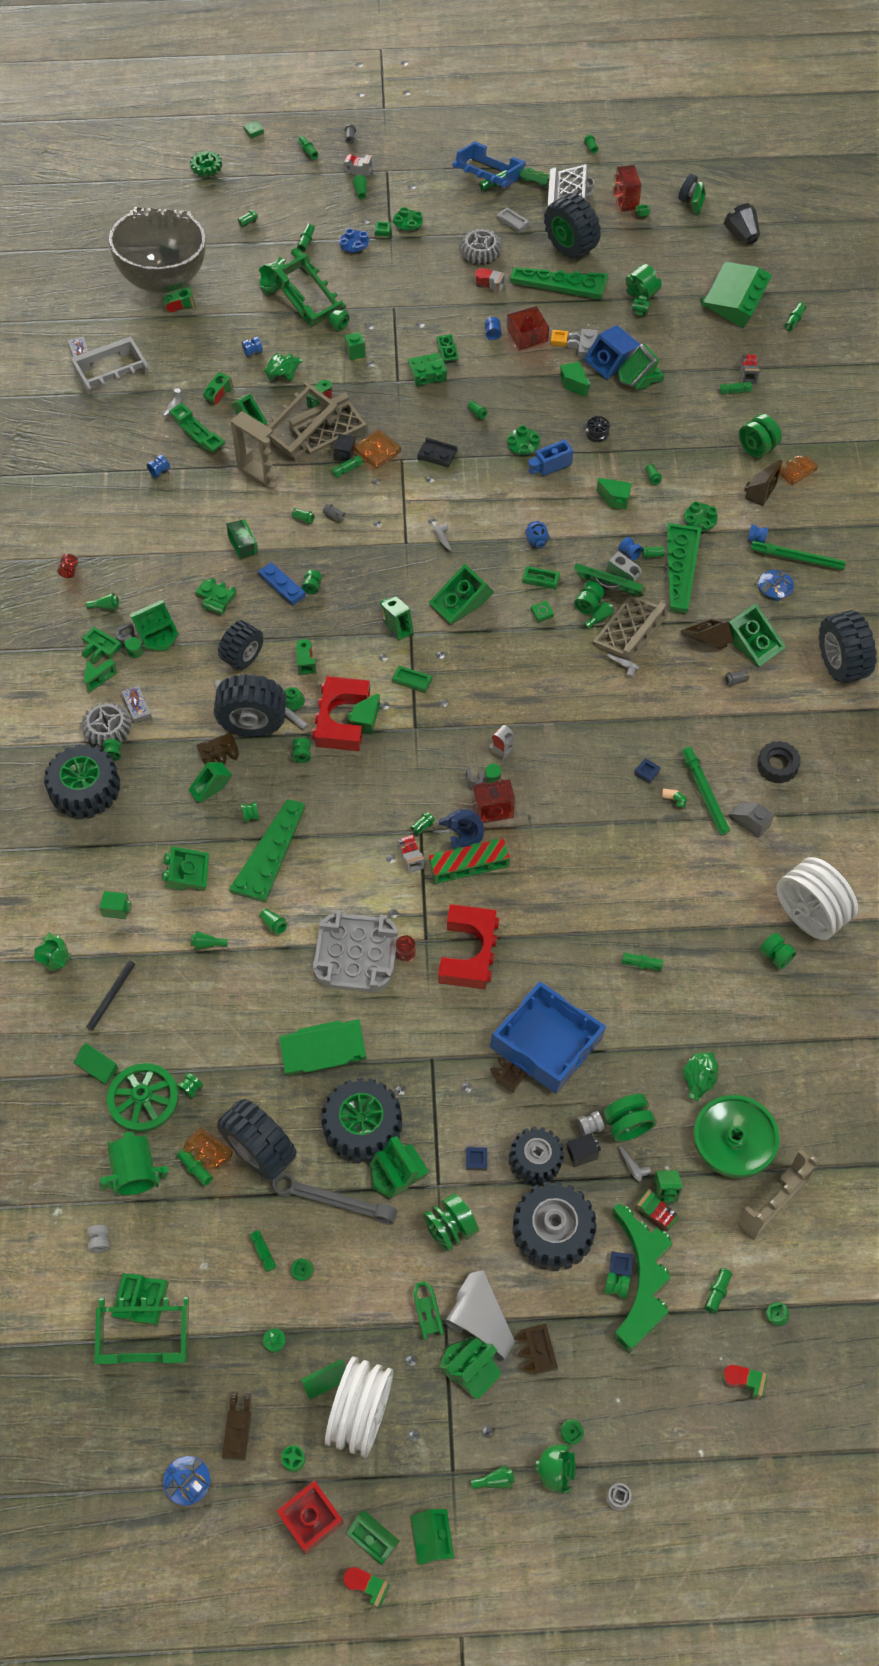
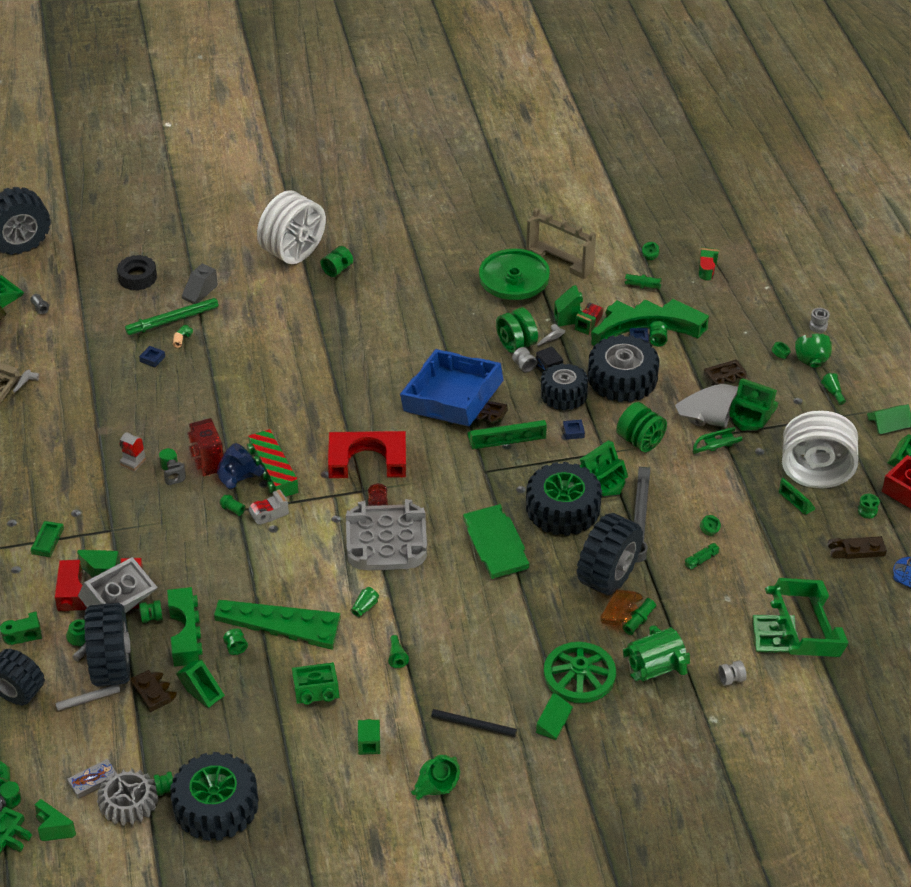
camera: 100 degrees left, 15 degrees down
green wheel [177,1073,203,1099] -> none
green tile [263,1328,286,1353] -> none
green pin [621,952,663,972] -> none
green hair [682,1052,719,1102] -> none
none -> light grey slope [78,557,158,613]
none -> green arch [167,587,203,667]
none -> green panel [468,420,547,450]

